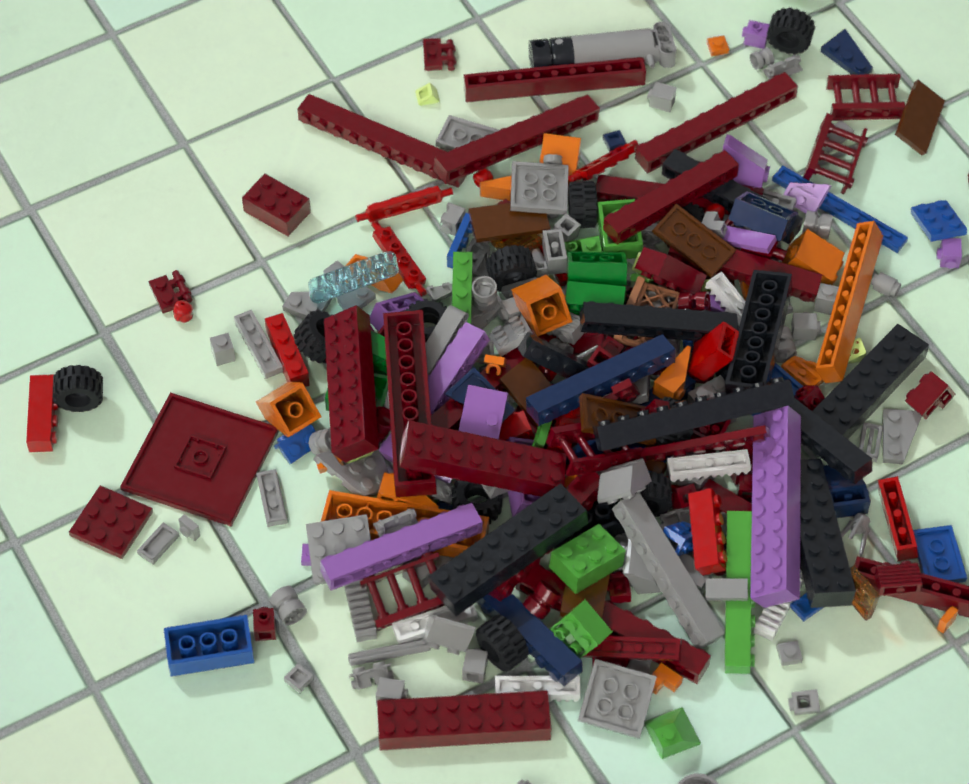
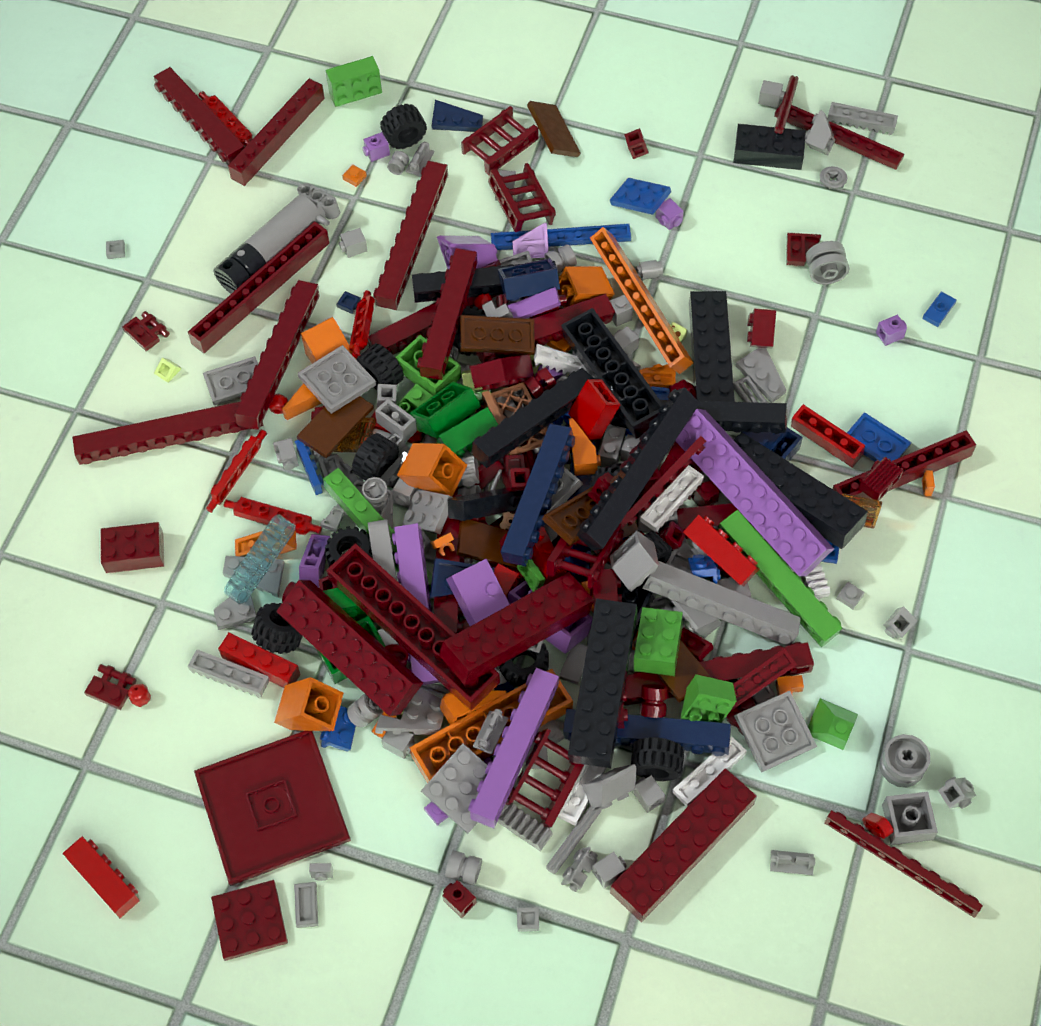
camera: 40 degrees left, 5 degrees up
black tyre [53,365,103,412] -> none
blue brick [163,615,254,677] -> none
light grey brick [210,333,235,366] -> none
light grey tile [256,469,287,527] -> none
light grey tile [543,154,562,165] -> none
dark red plate [603,379,640,403] -> none
light grey tile [706,578,748,601] -> none
light grey plant [840,513,870,556] -> none
none -> light grey brick [381,731,415,759]

